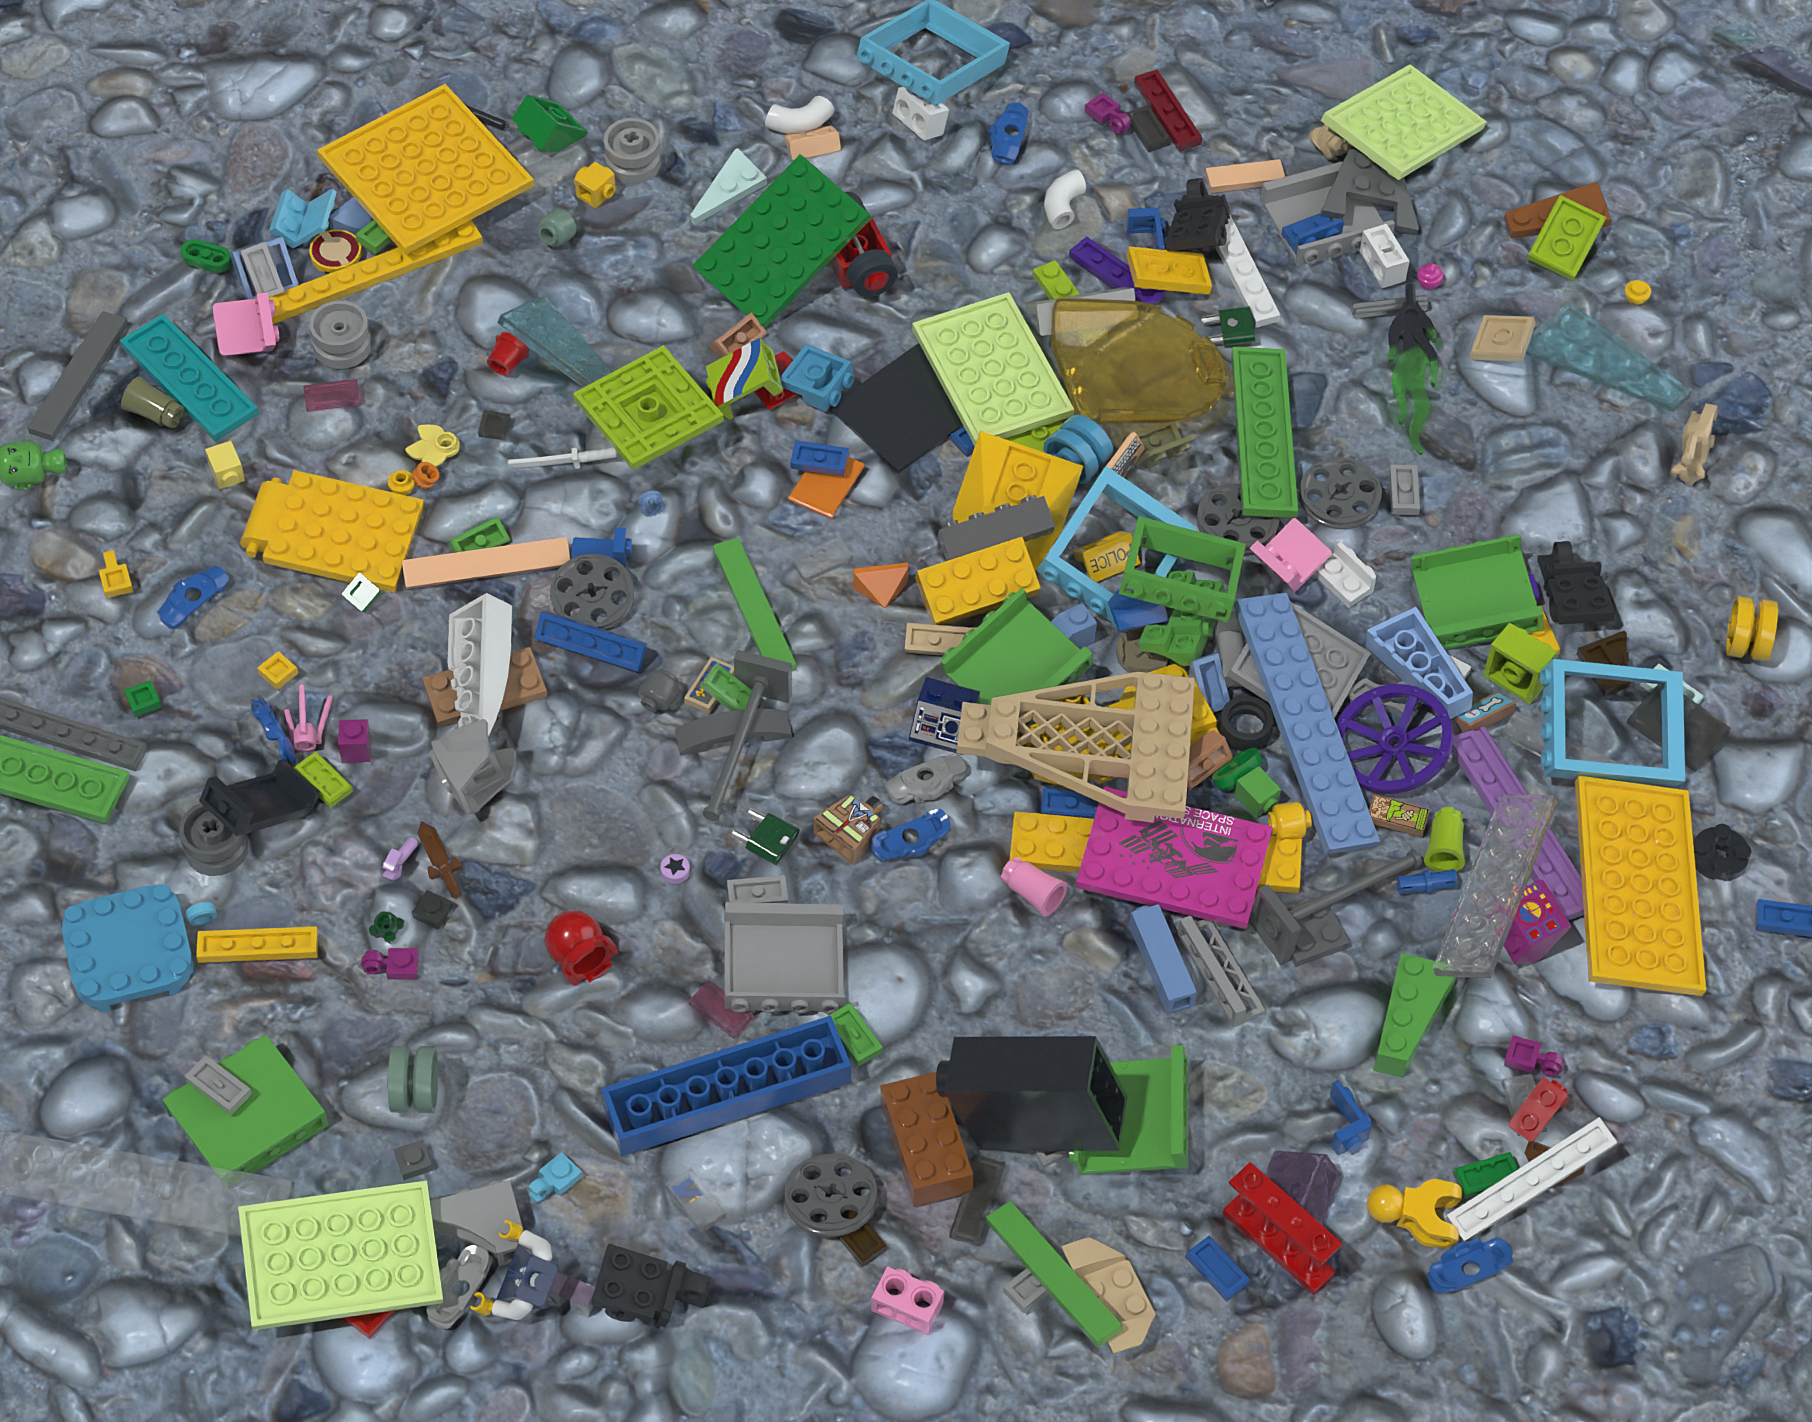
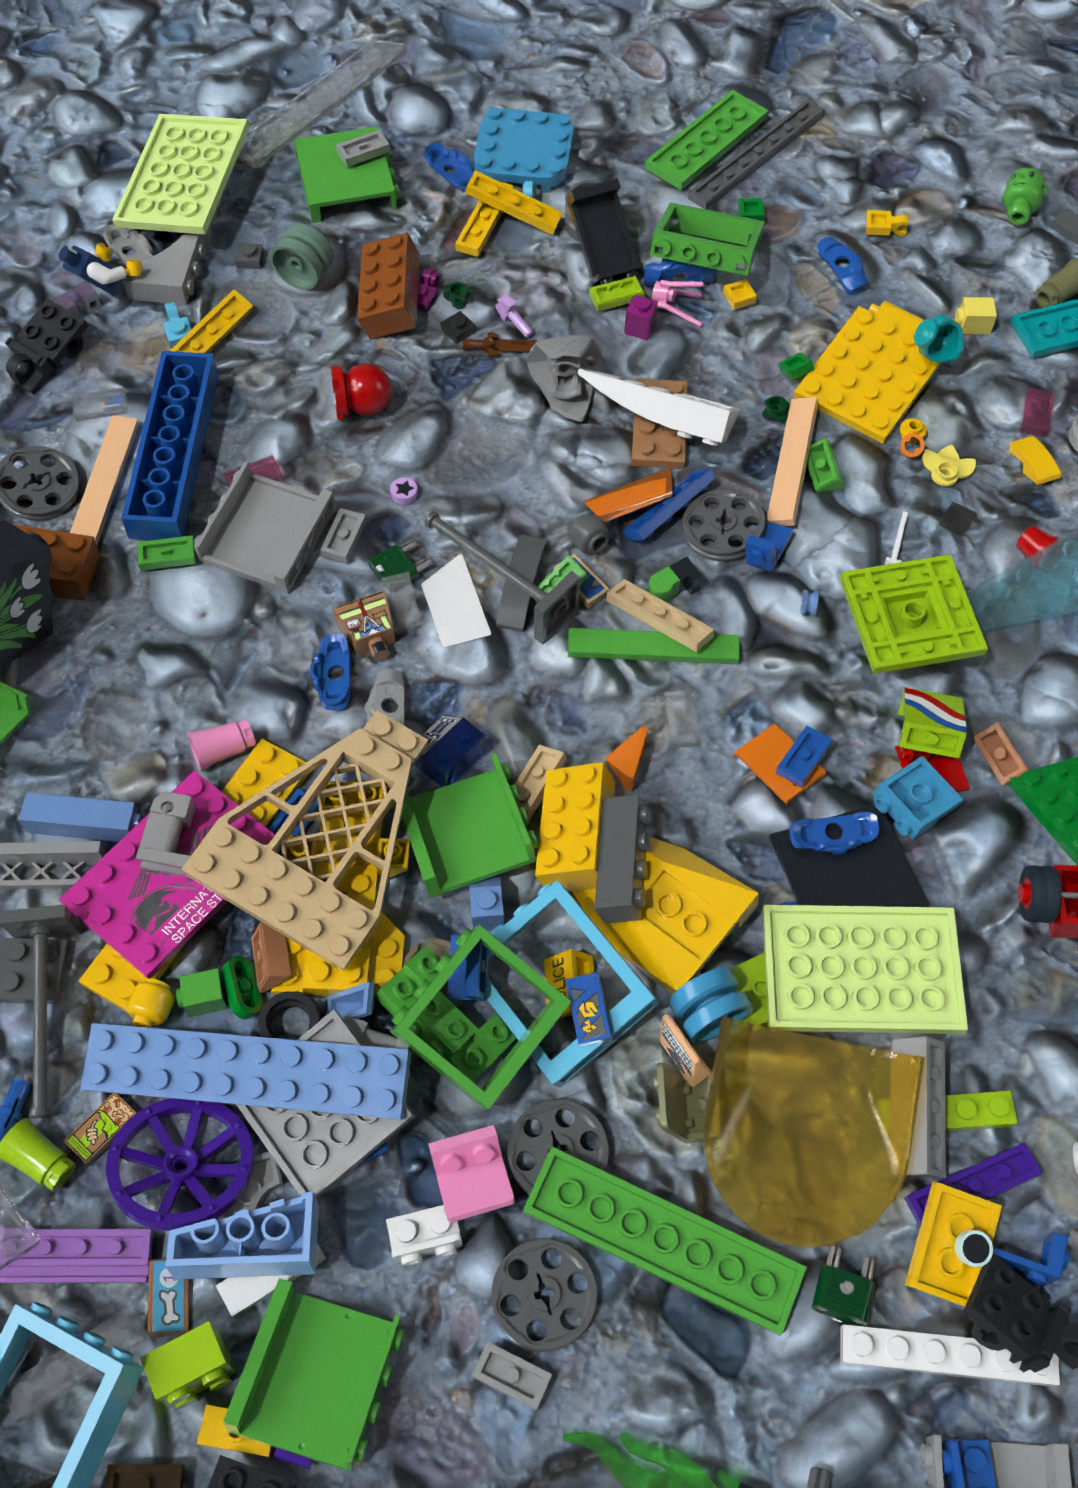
camera: 115 degrees right, 5 degrees up
none -> light nougat tile [70,415,140,545]
none -> light grey piece [136,792,196,877]
none -> yellow plate [170,289,253,353]
none -> dark orange brick [357,232,420,339]
none -> clear plate [381,572,422,634]
none -> white sticker [421,554,491,647]
none -> blue piece [423,143,474,191]
none -> yellow plate [465,170,563,235]
none -> tile [566,972,613,1046]
none -> orange sticker [584,468,672,522]
none -> tan plate [606,579,714,652]
none -> leg [648,557,703,603]
none -> bright green window [650,202,765,276]
none -> dark green plate [762,396,790,422]
none -> blue piece [789,812,879,855]
none -> teal hair [913,314,965,363]
none -> tile [954,1229,993,1267]
none -> yellow slope [1009,436,1061,485]

